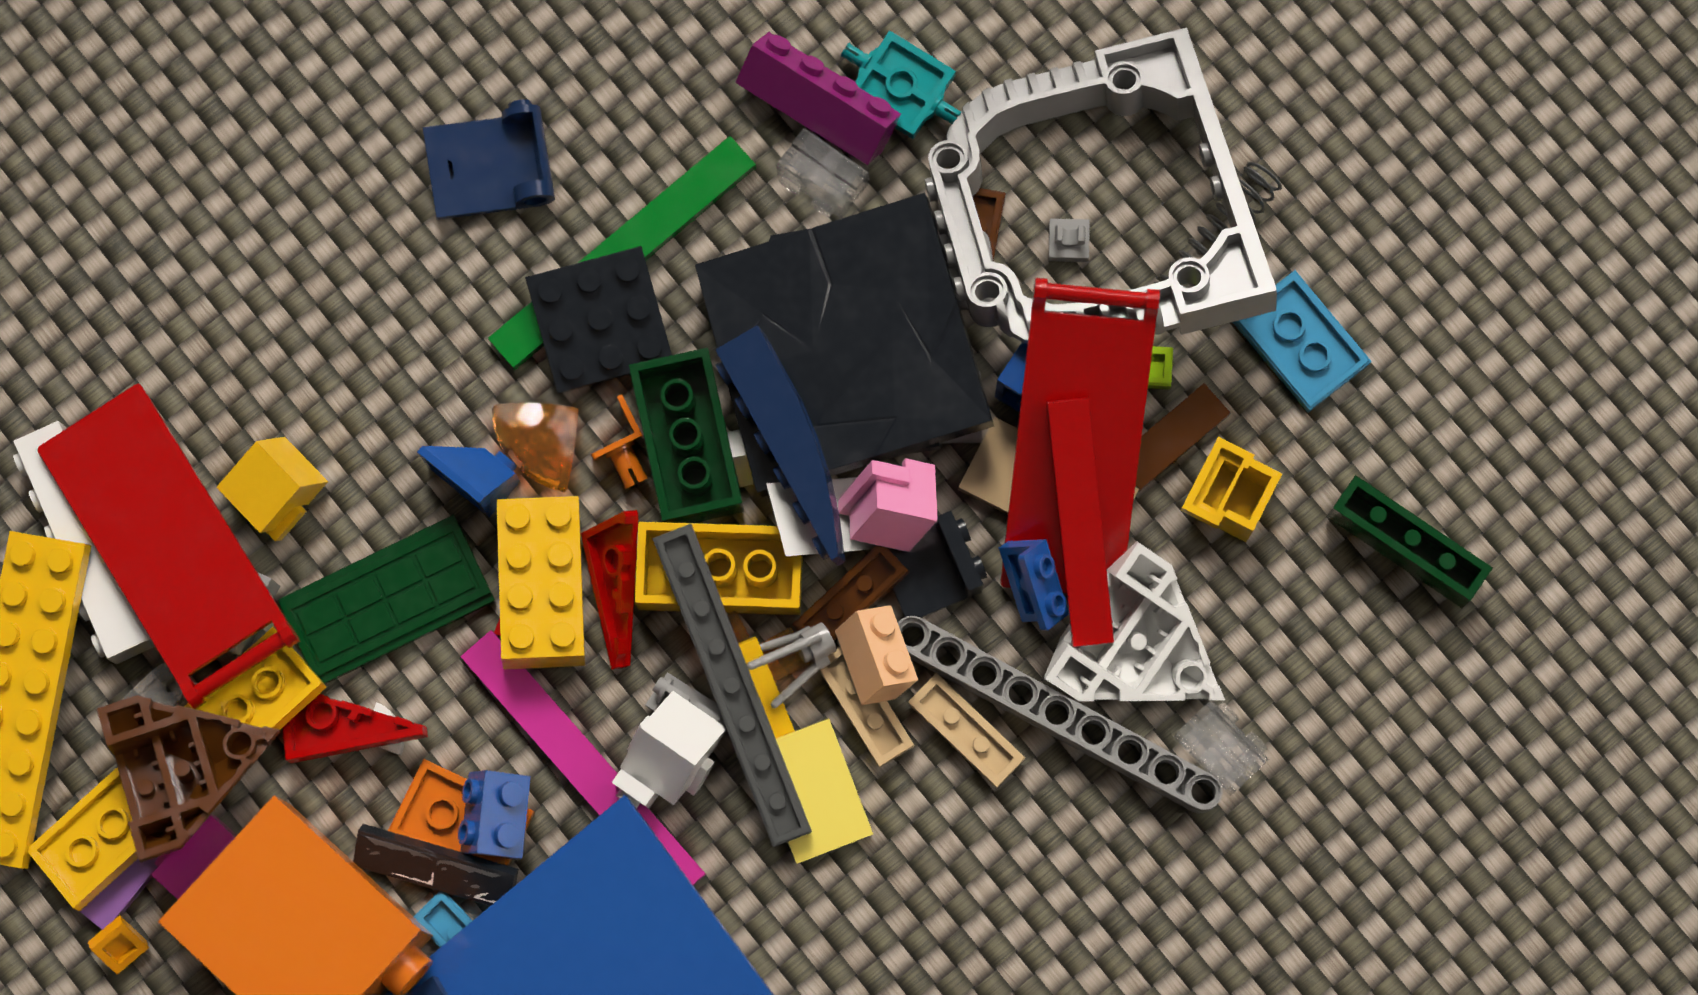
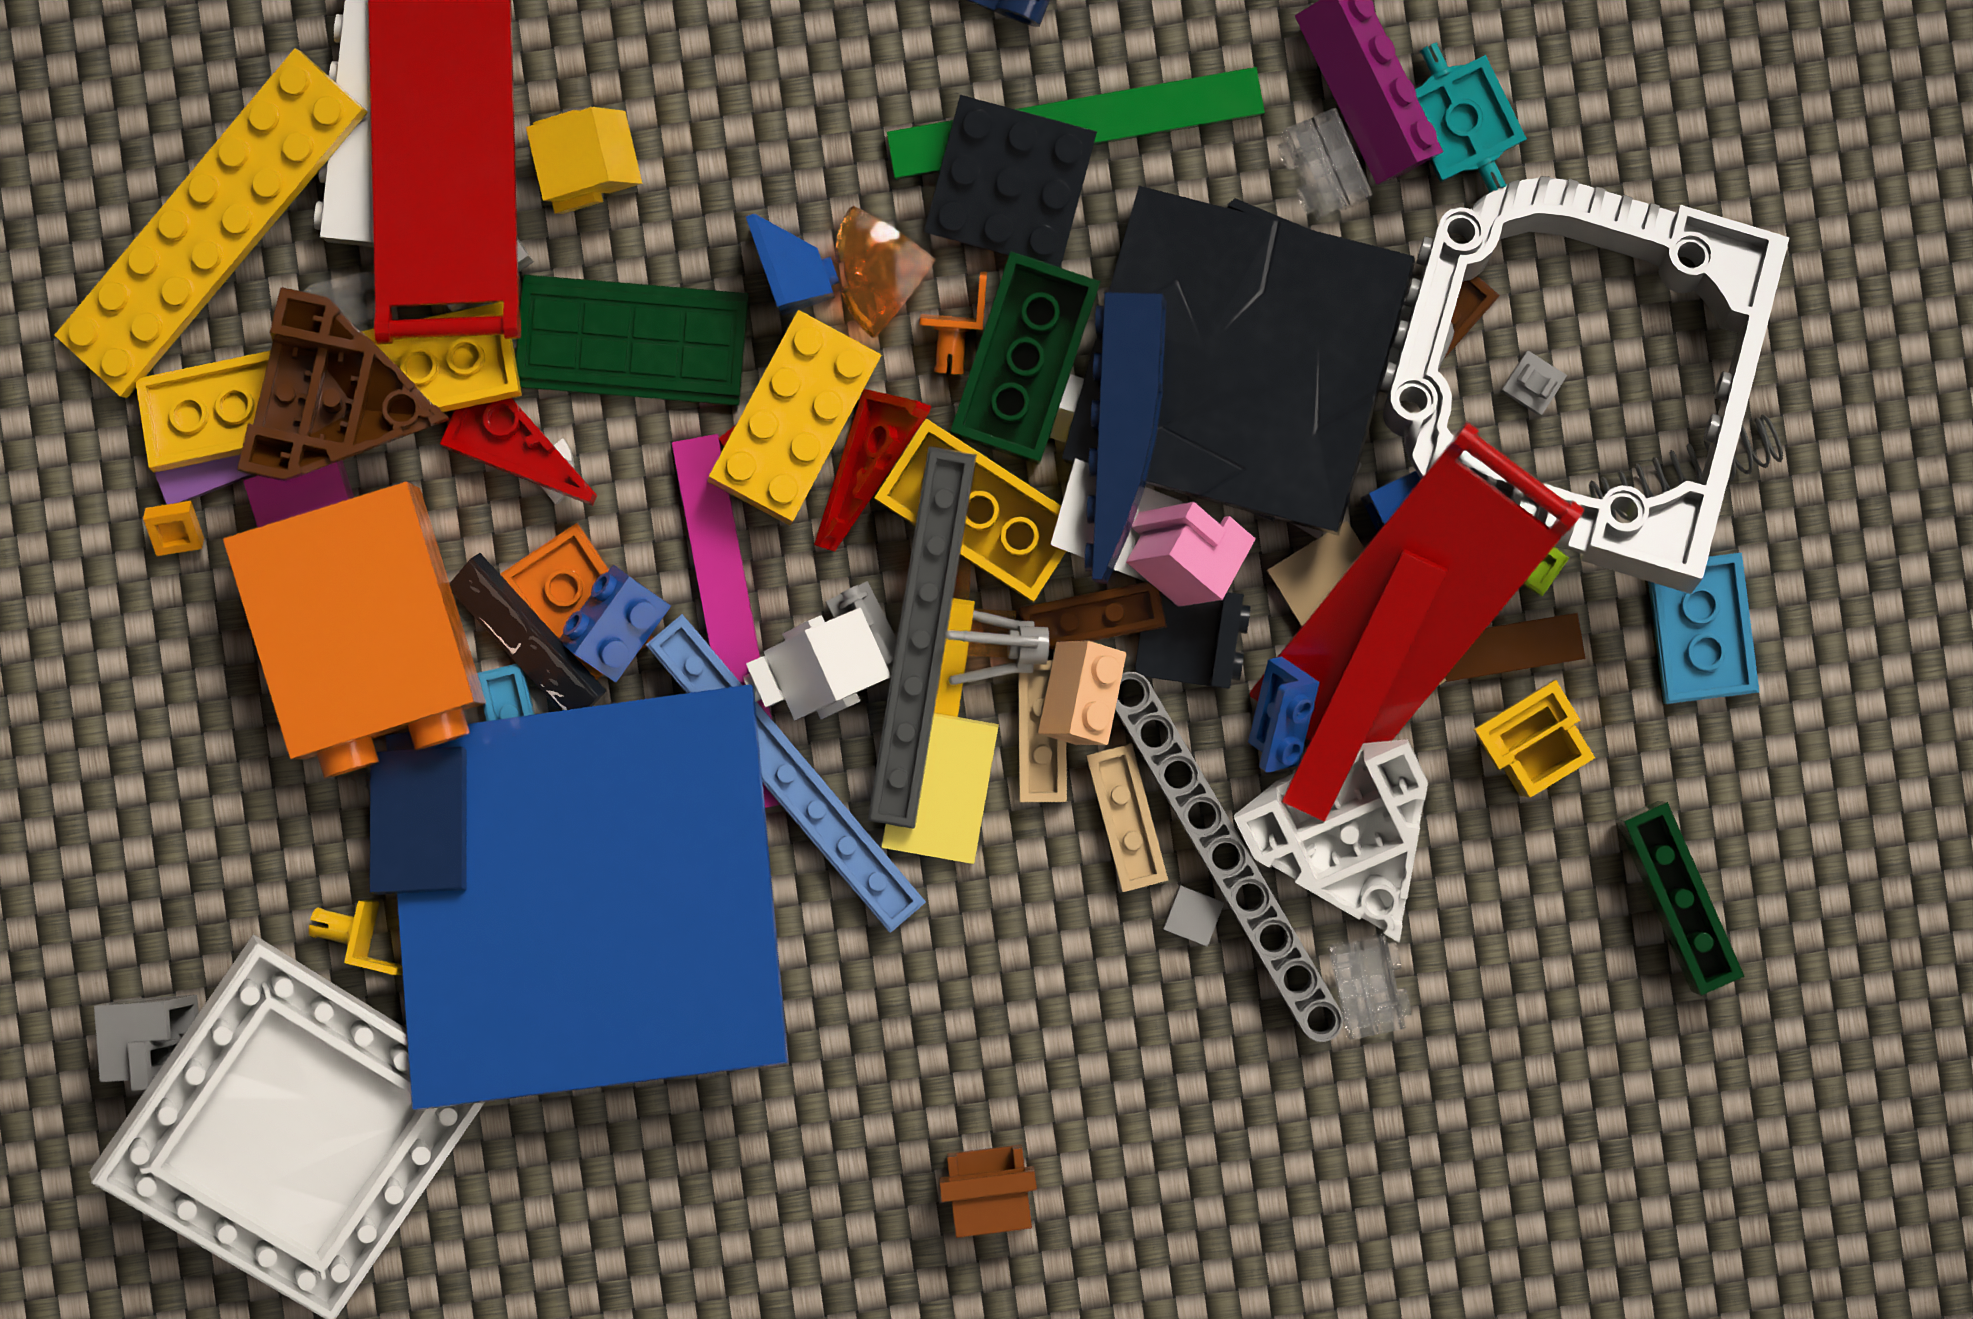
camera: 30 degrees right, 10 degrees up
none -> medium blue tile [646,614,926,933]
none -> light grey tile [1163,885,1224,947]

